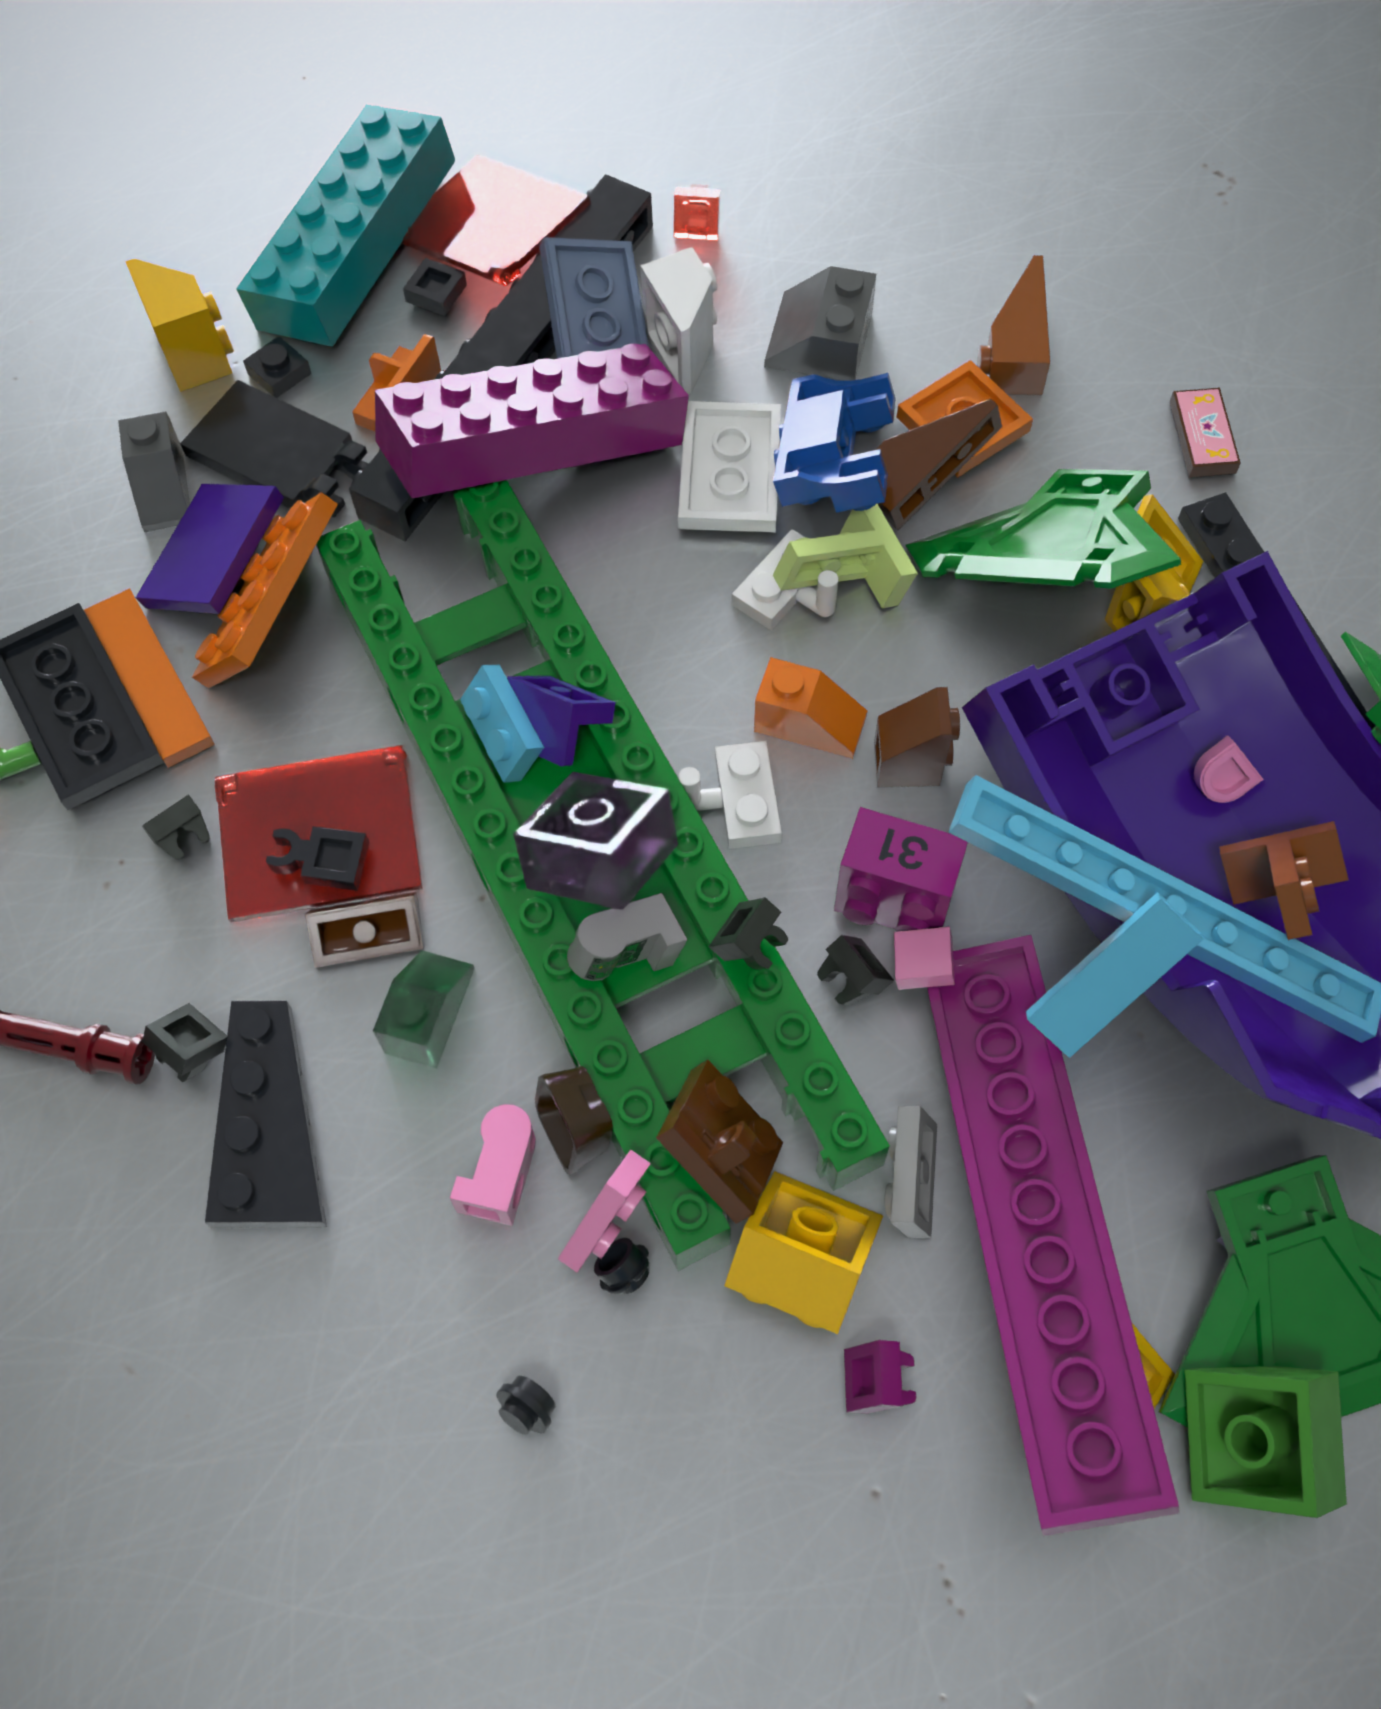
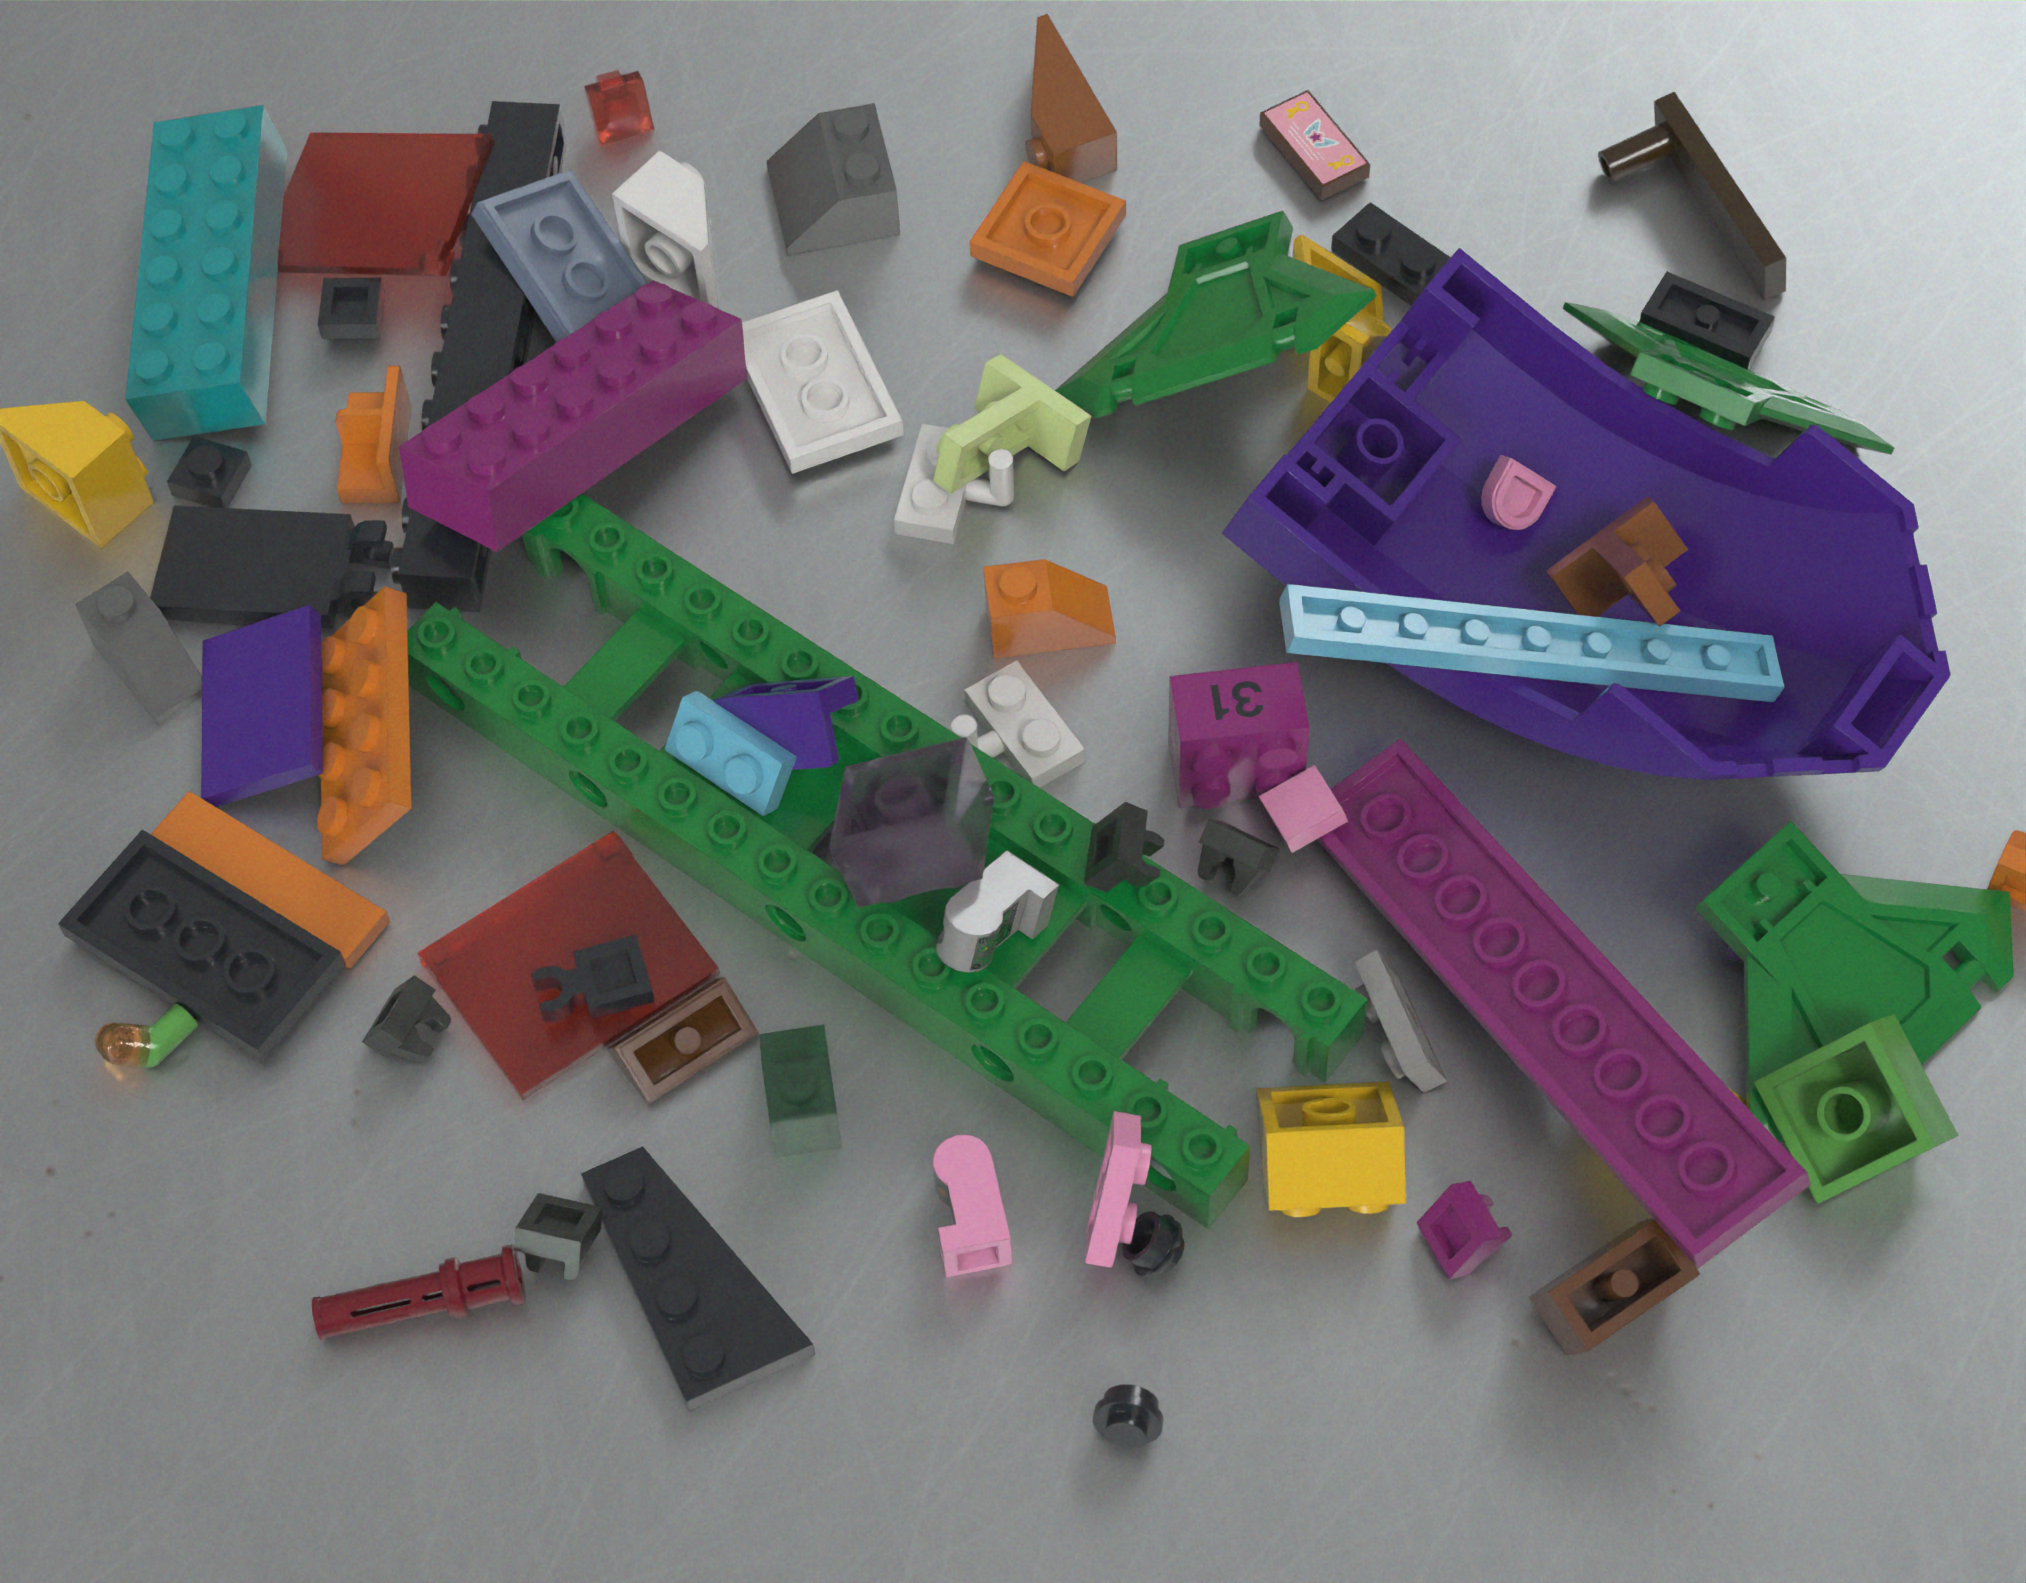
camera: 25 degrees left, 5 degrees down
dark brown piece [535,1066,613,1175] -> none
reddish brown hinge [656,1060,784,1224] -> none
blue bracket [773,373,896,513] -> none
reddish brown slope [868,399,1003,530] -> none
reddish brown slope [874,687,960,788] -> none
medium azure tile [1026,892,1203,1058] -> none
none -> reddish brown brick [1528,1218,1701,1355]

